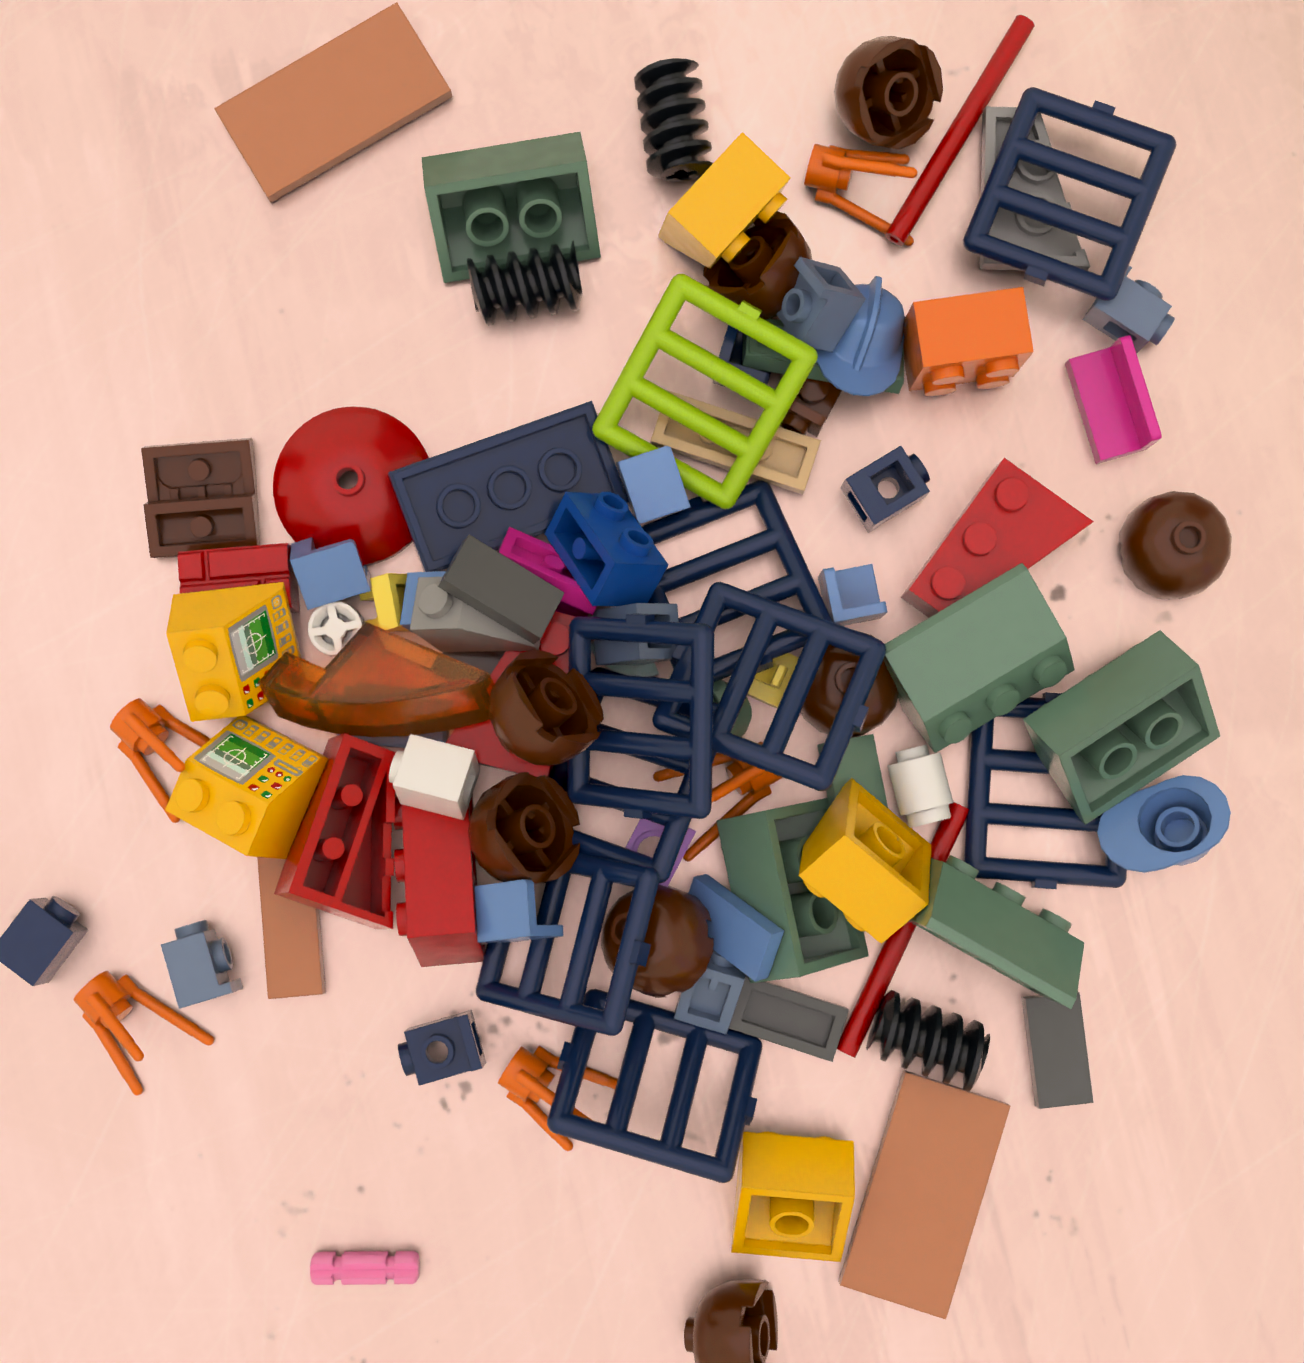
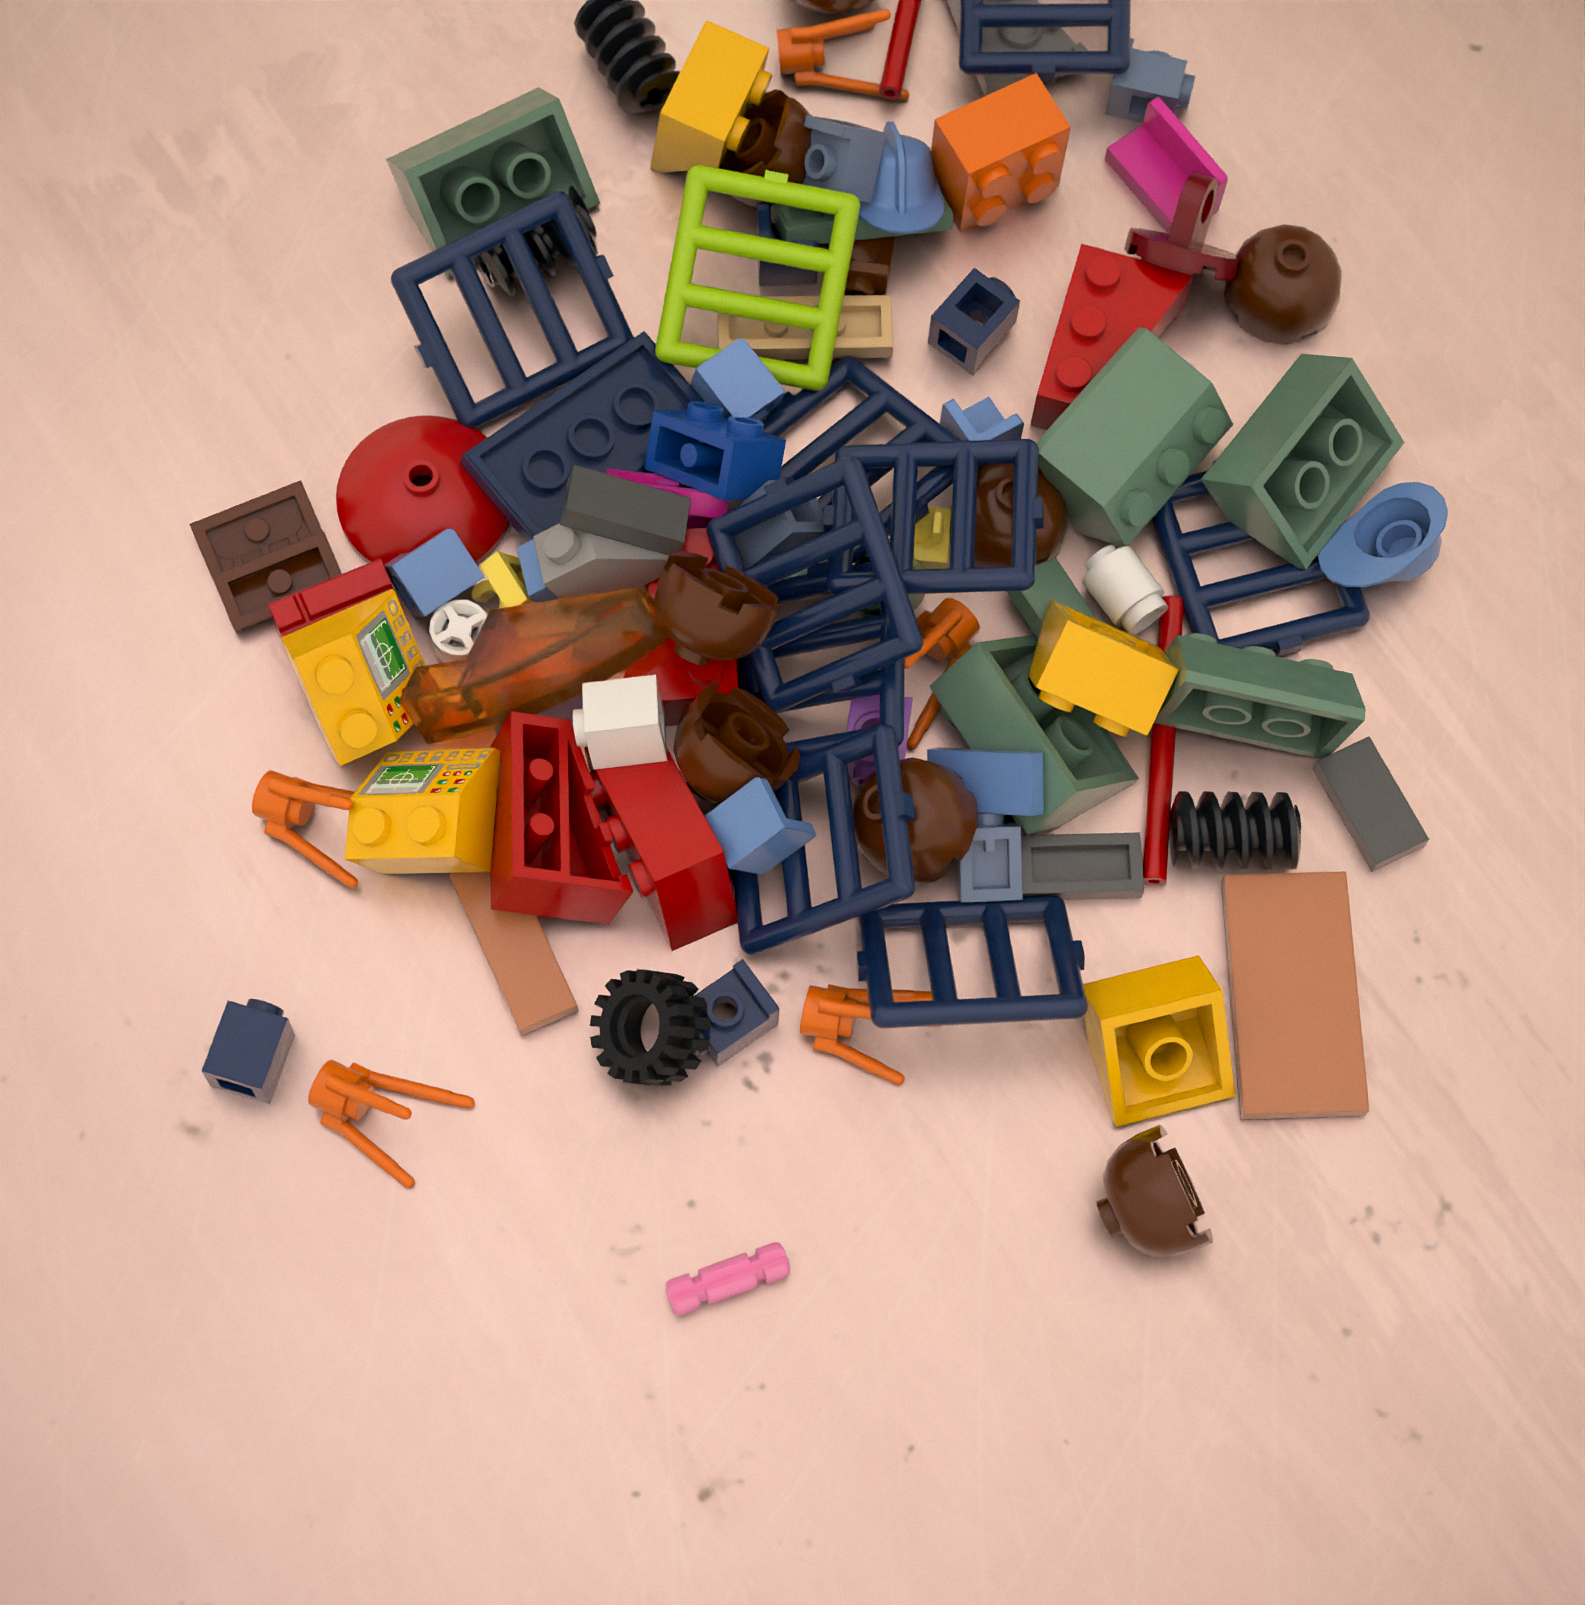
camera: 20 degrees left, 15 degrees down
sand blue brick [161,920,243,1009] -> none
nougat tile [214,2,453,203] -> none
none -> dark blue bar [391,191,634,429]
none -> black tyre [590,969,711,1086]
none -> dark red tile [1124,172,1241,281]

